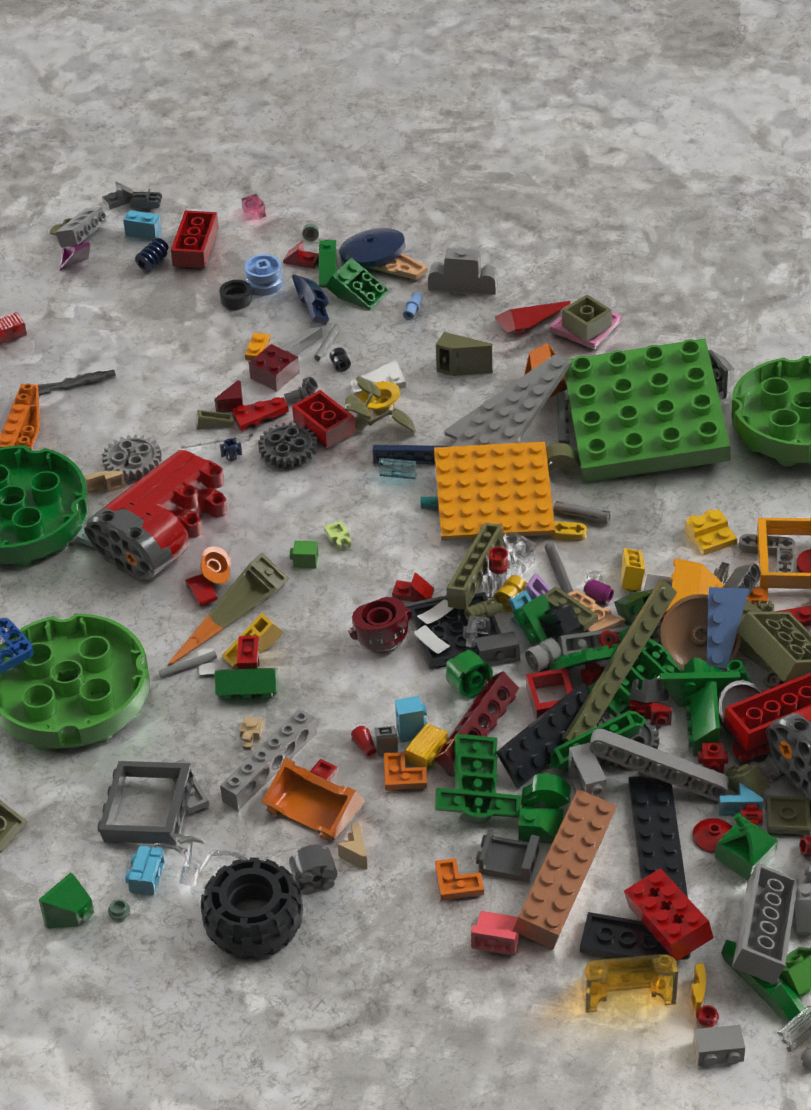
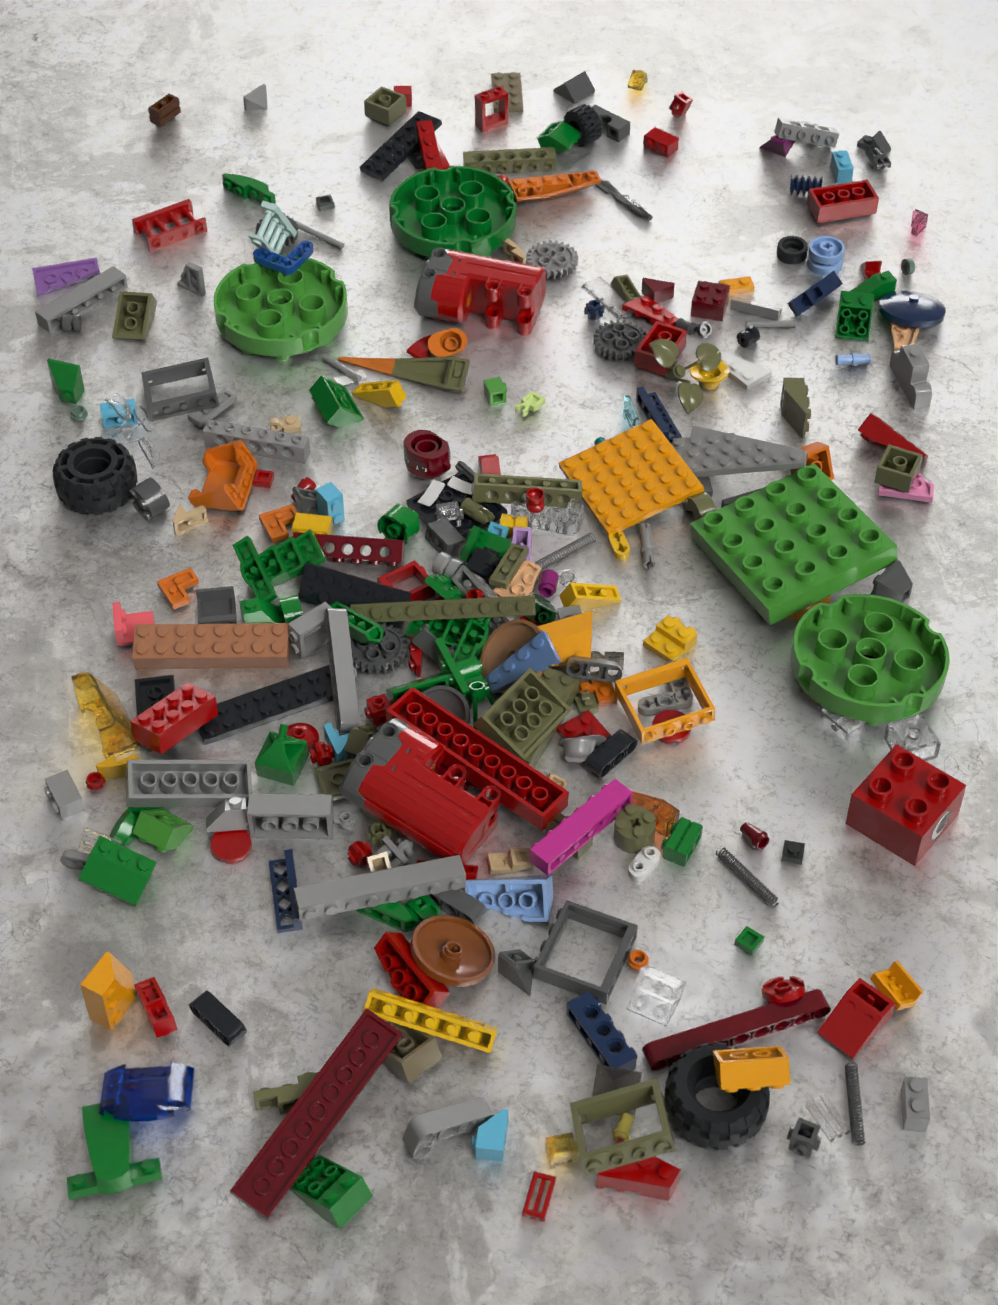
camera: 65 degrees right, 5 degrees up
red slope [237,635,260,669] -> none

